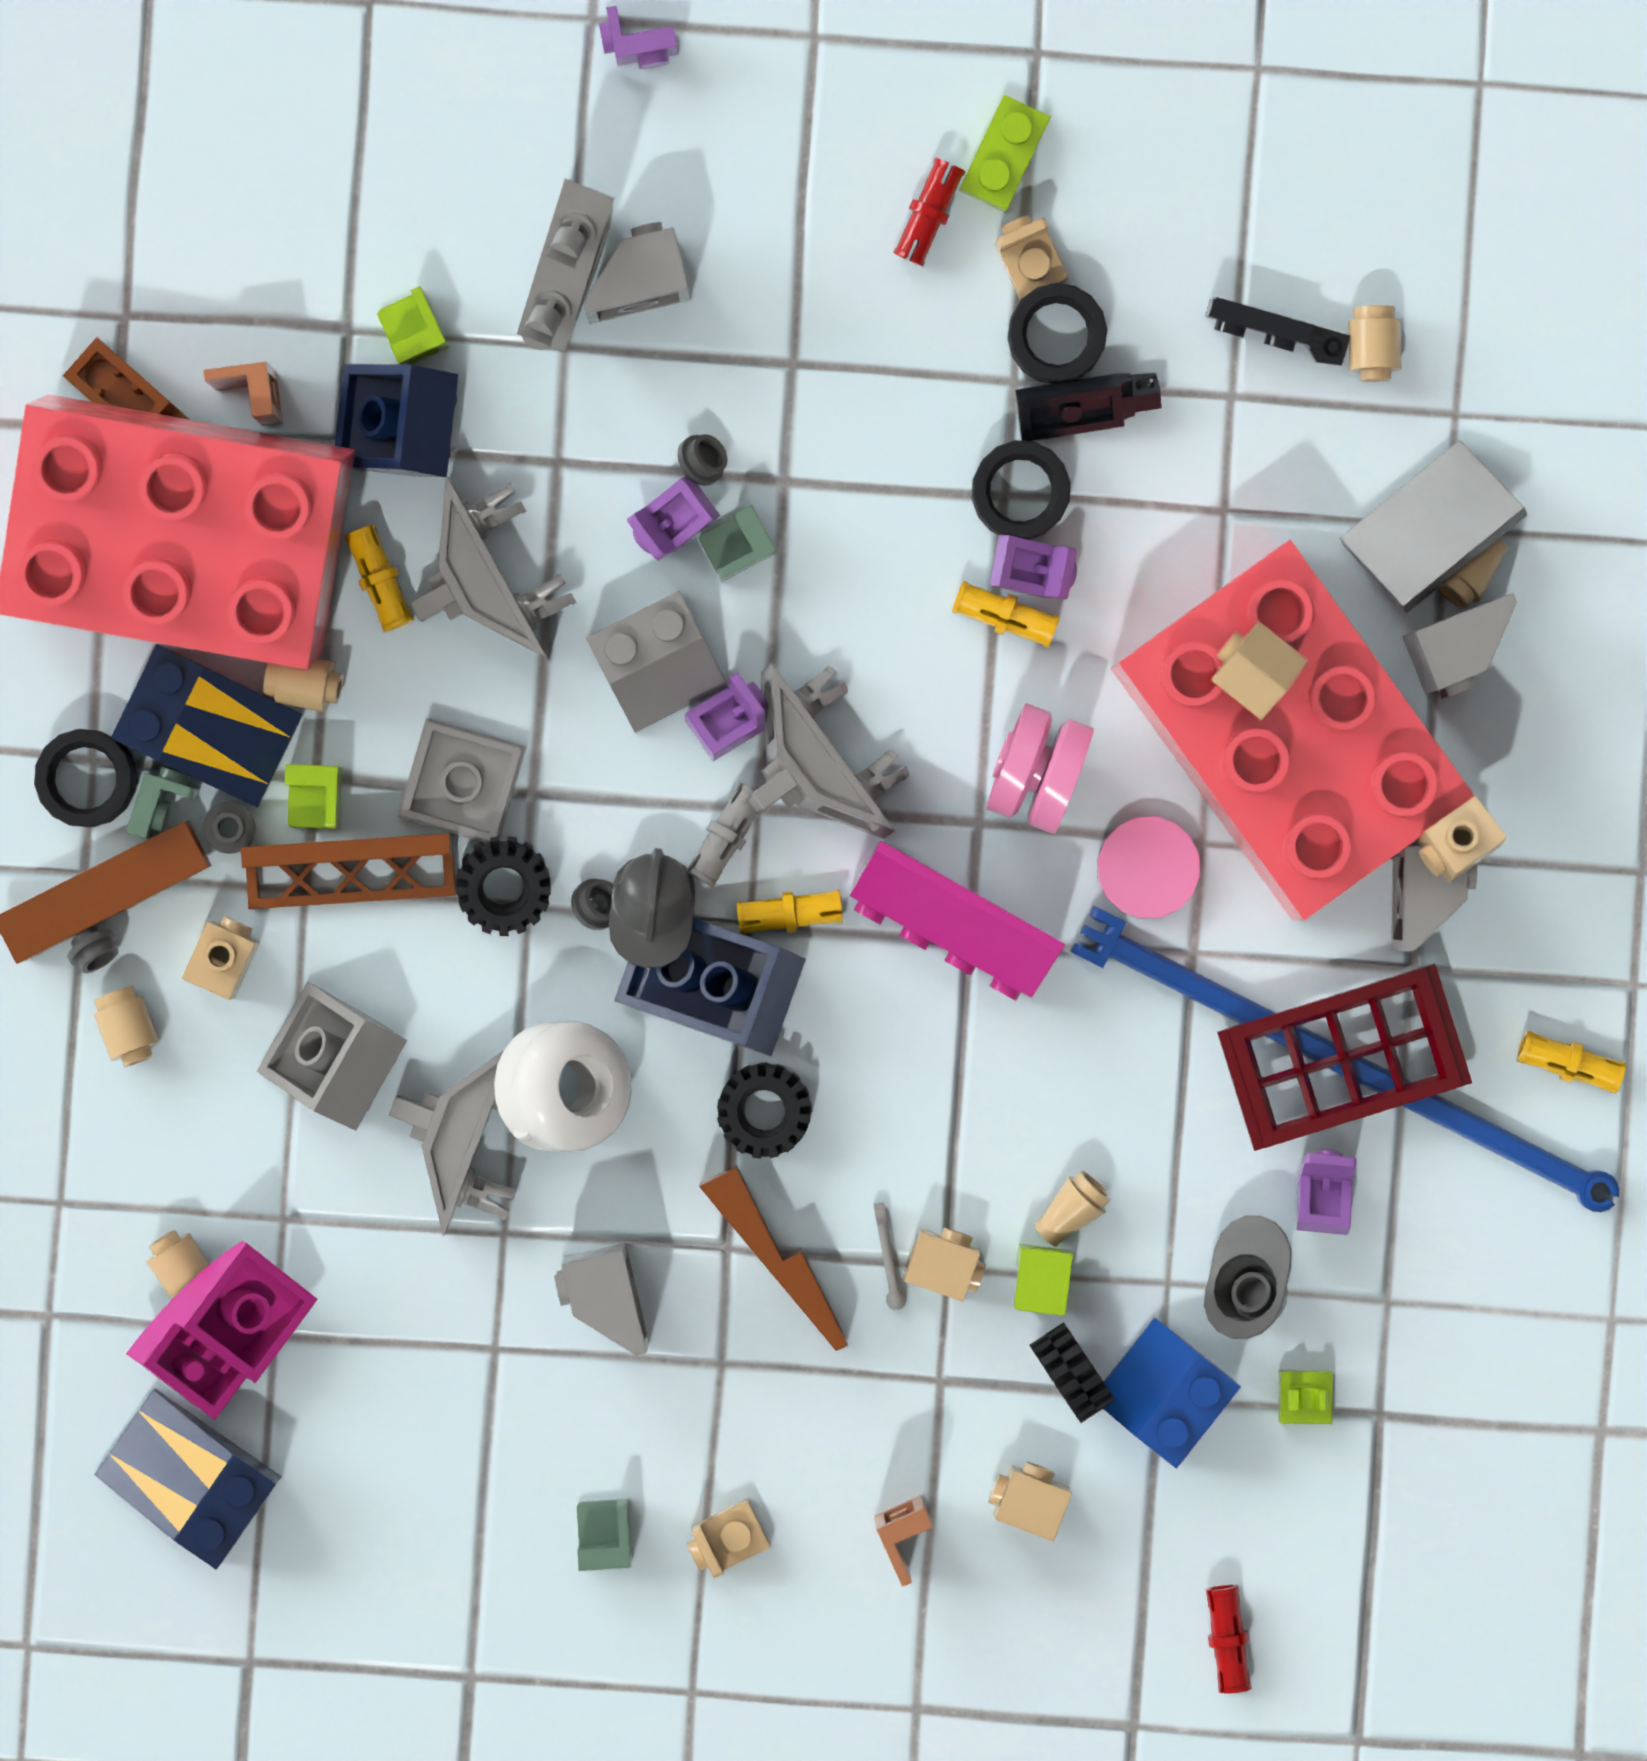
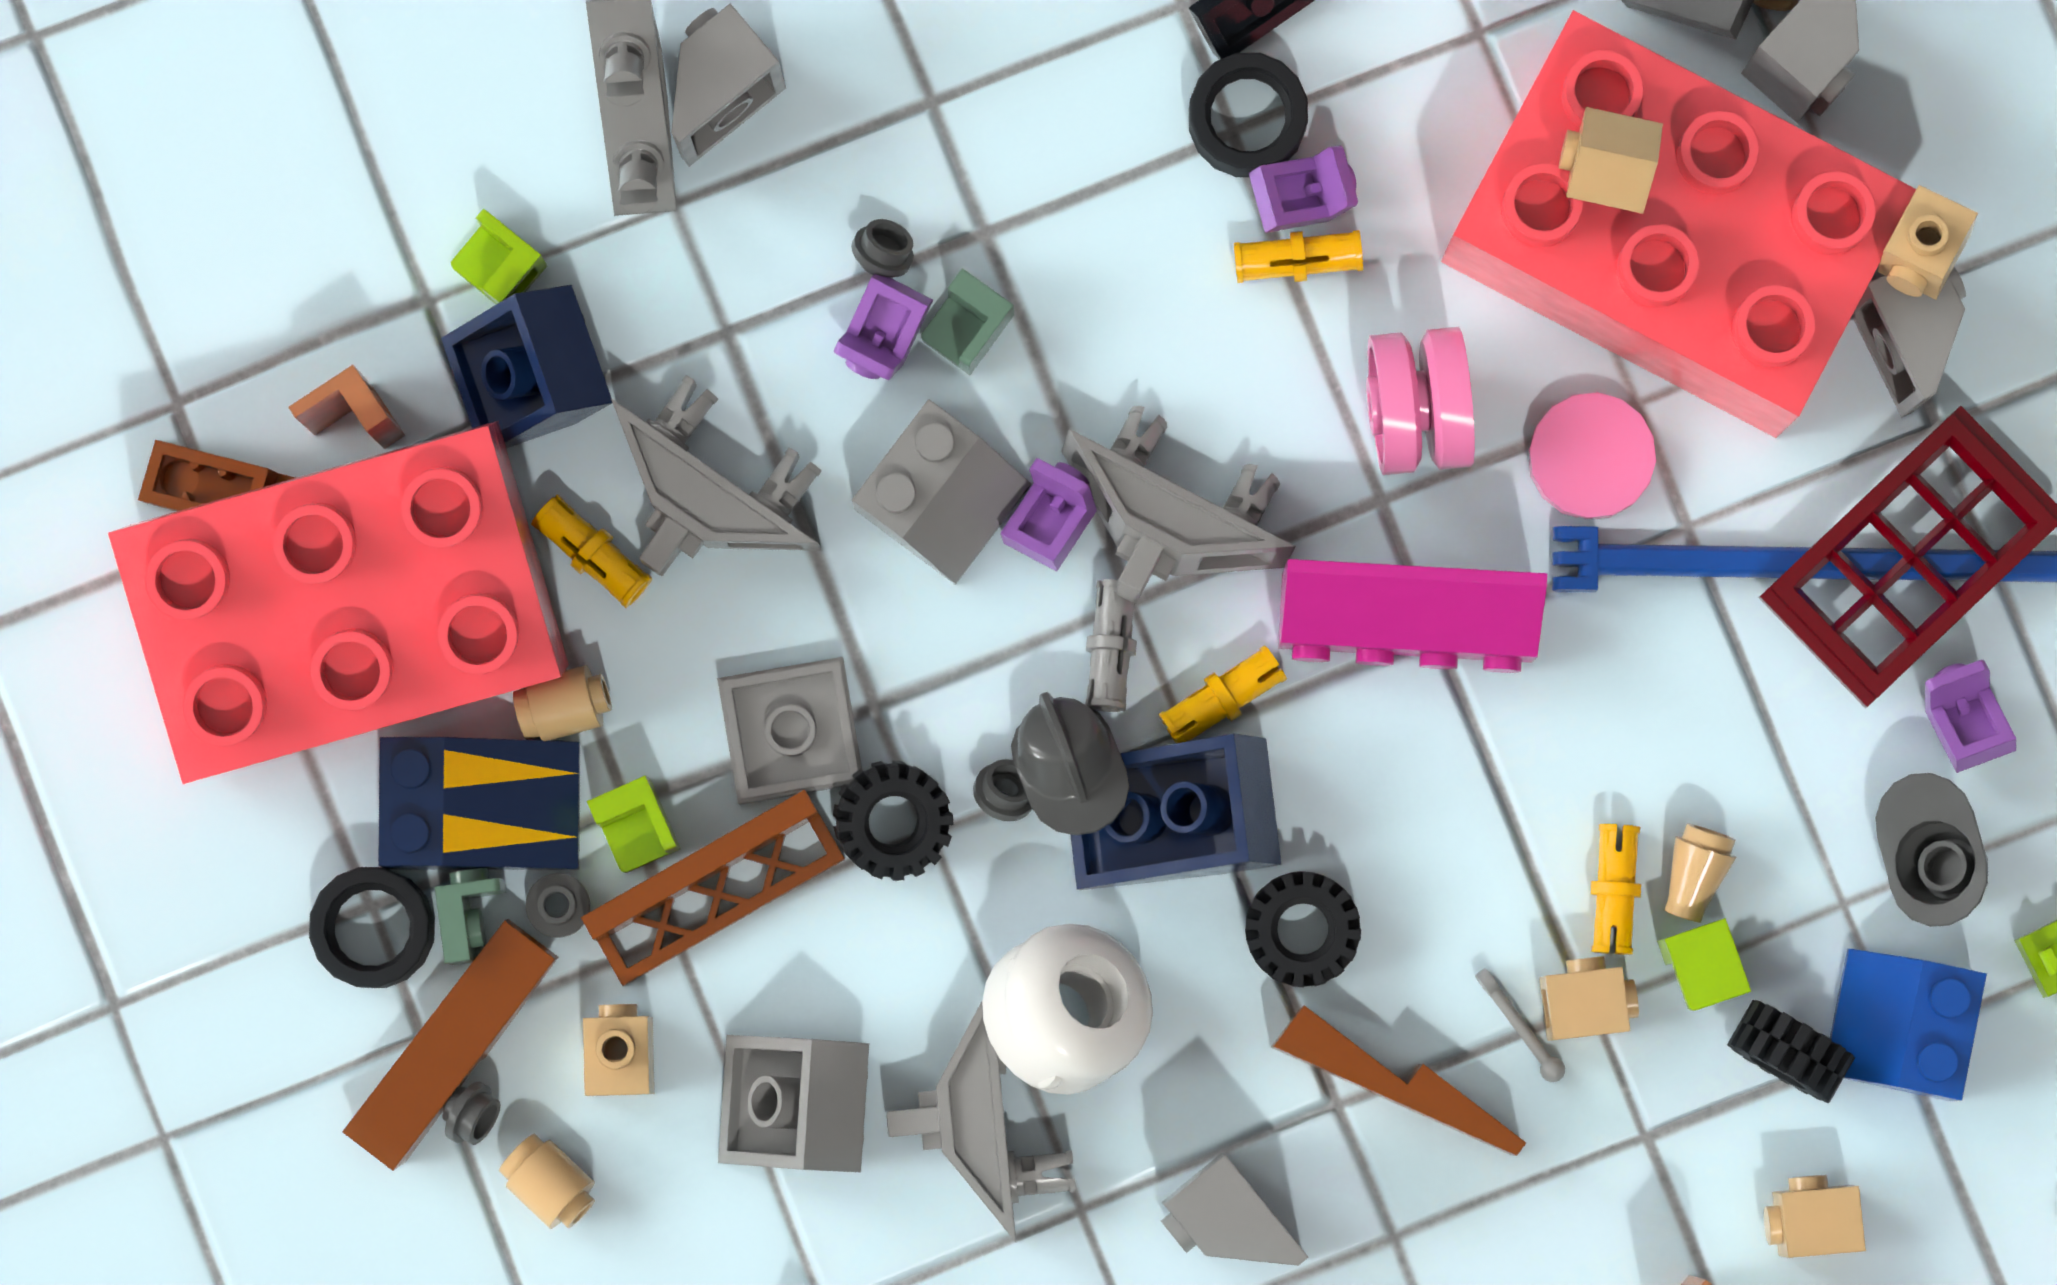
camera: 25 degrees left, 5 degrees down
none -> yellow pin [1591,824,1641,955]

